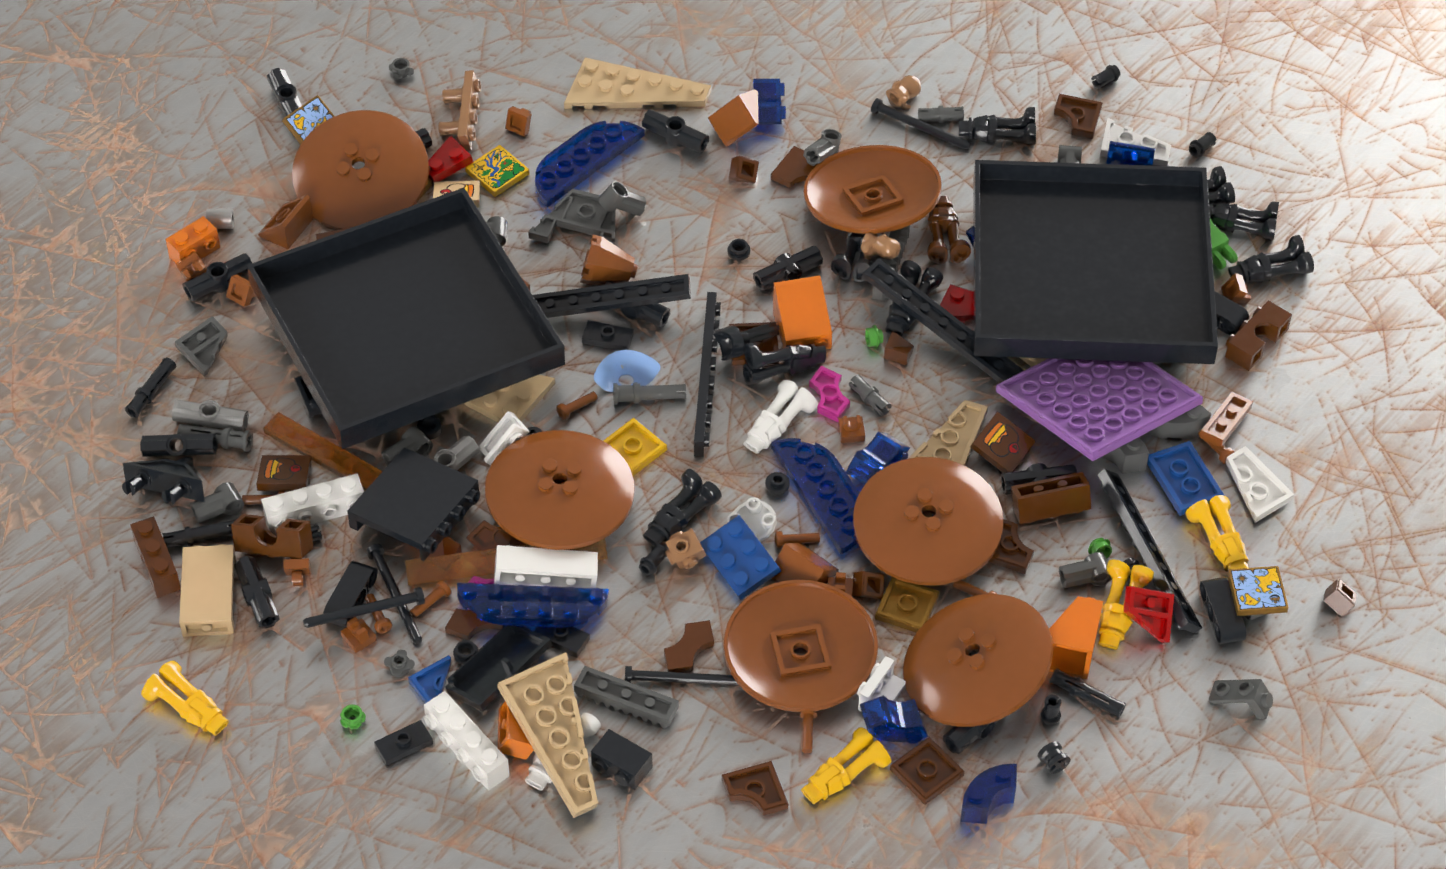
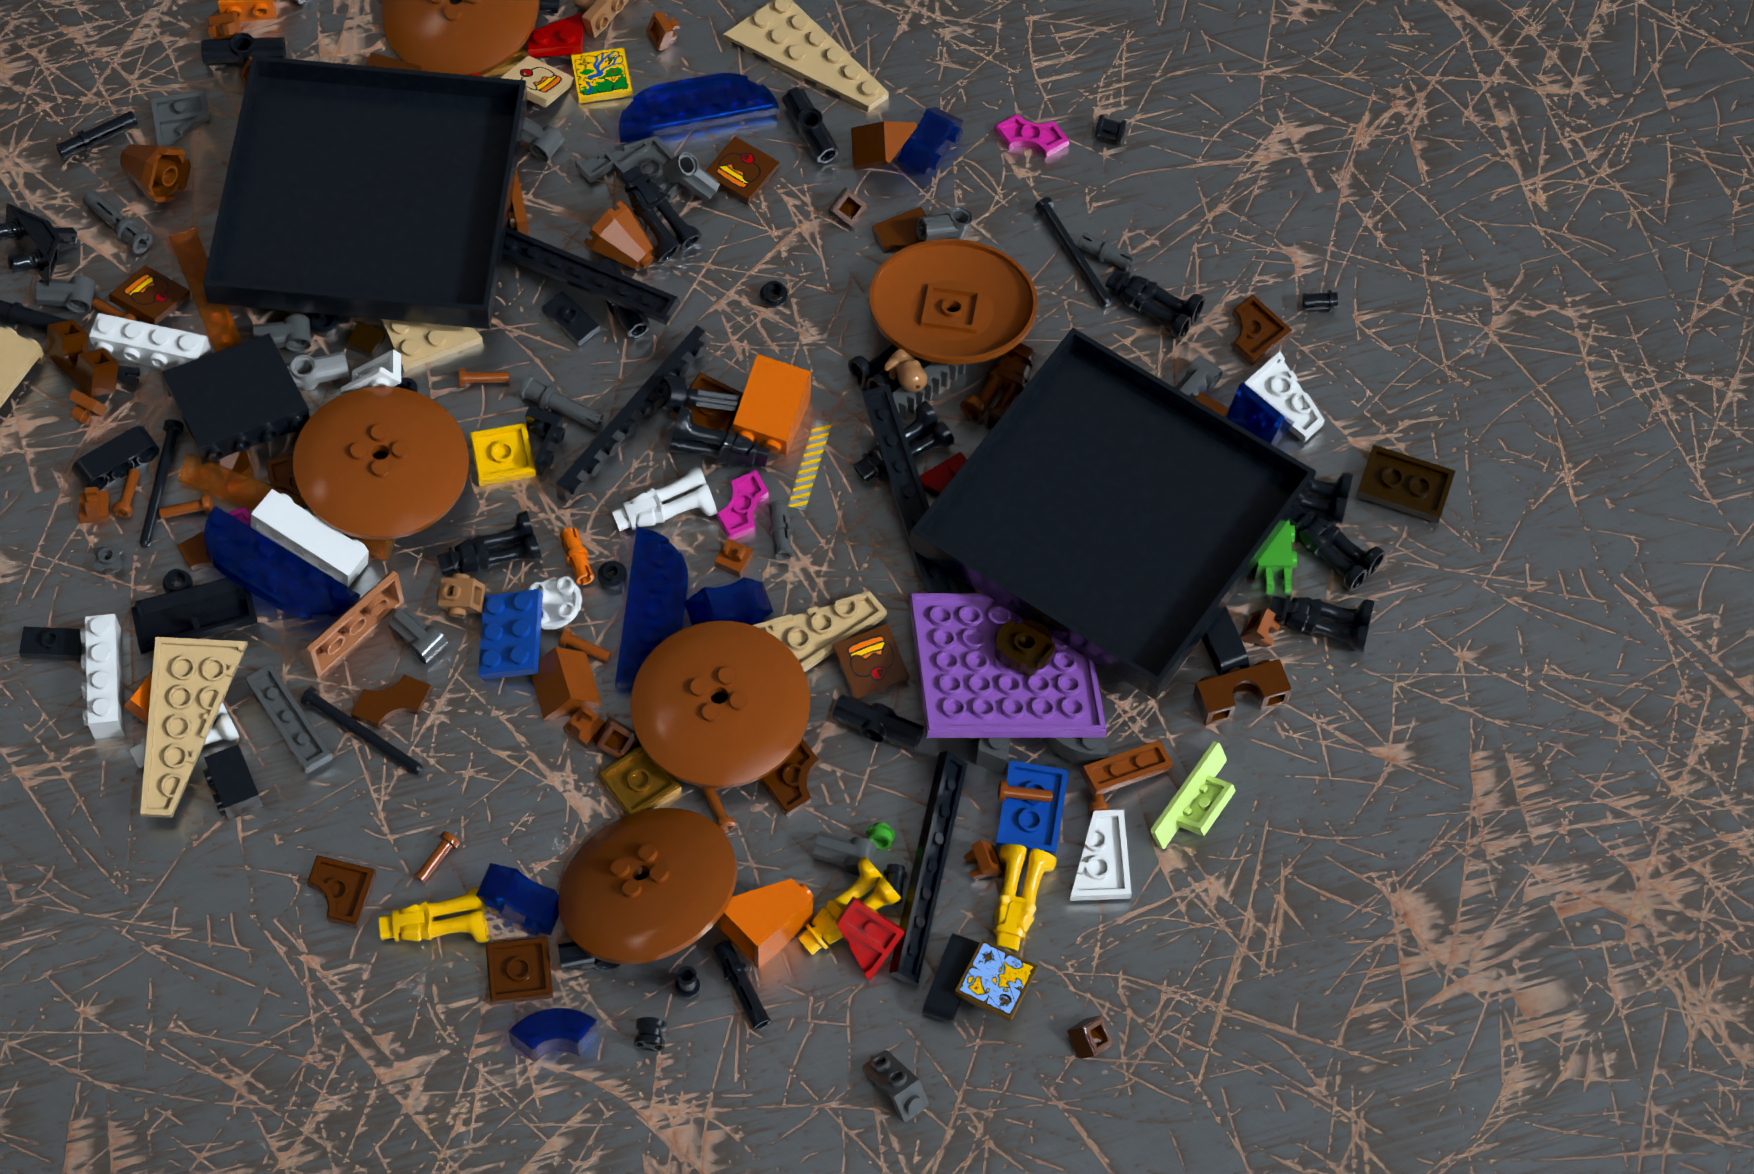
camera: 30 degrees right, 10 degrees up
black piece [140,433,218,457] -> none
light grey piece [172,400,249,432] -> none
black piece [234,556,280,628] -> none
dark orange slope [258,194,313,249] -> none
black bar [303,587,425,628] -> none
bright green plate [340,704,366,729] -> none
blue tile [408,655,451,704] -> none
black plate [534,614,590,658] -> none
light blue piece [594,350,661,392] -> none
black pin [639,544,667,575] -> none
dark orange dish [724,580,878,712] -> none
black piece [753,246,823,291] -> none
white bracket [857,656,906,721] -> none
bright green plate [865,325,883,348] -> none
reddish brown slope [884,332,914,365] -> none
medium nougat animal [886,75,921,110] -> none
reddish brown brick [1011,472,1091,524] -> none
black pin [1189,132,1217,157] -> none
none -> dark orange cone [120,144,191,202]
none -> nougat slope [300,571,404,678]
none -> dark brown tile [346,321,385,359]
none -> dark grey piece [388,607,448,664]
none -> black bracket [525,406,566,476]
none -> orange pin [560,527,594,585]
none -> black piece [620,166,702,263]
none -> reddish brown tile [705,136,780,204]
none -> sticker [788,420,832,510]
none -> dark orange tile [964,840,1005,880]
none -> dark pink tile [994,114,1069,157]
none -> dark brown plate [995,619,1055,676]
none -> dark orange piece [997,780,1053,803]
none -> black bush [1094,114,1127,145]
none -> yellowish green bracket [1150,741,1236,849]
none -> dark brown plate [1356,444,1455,523]

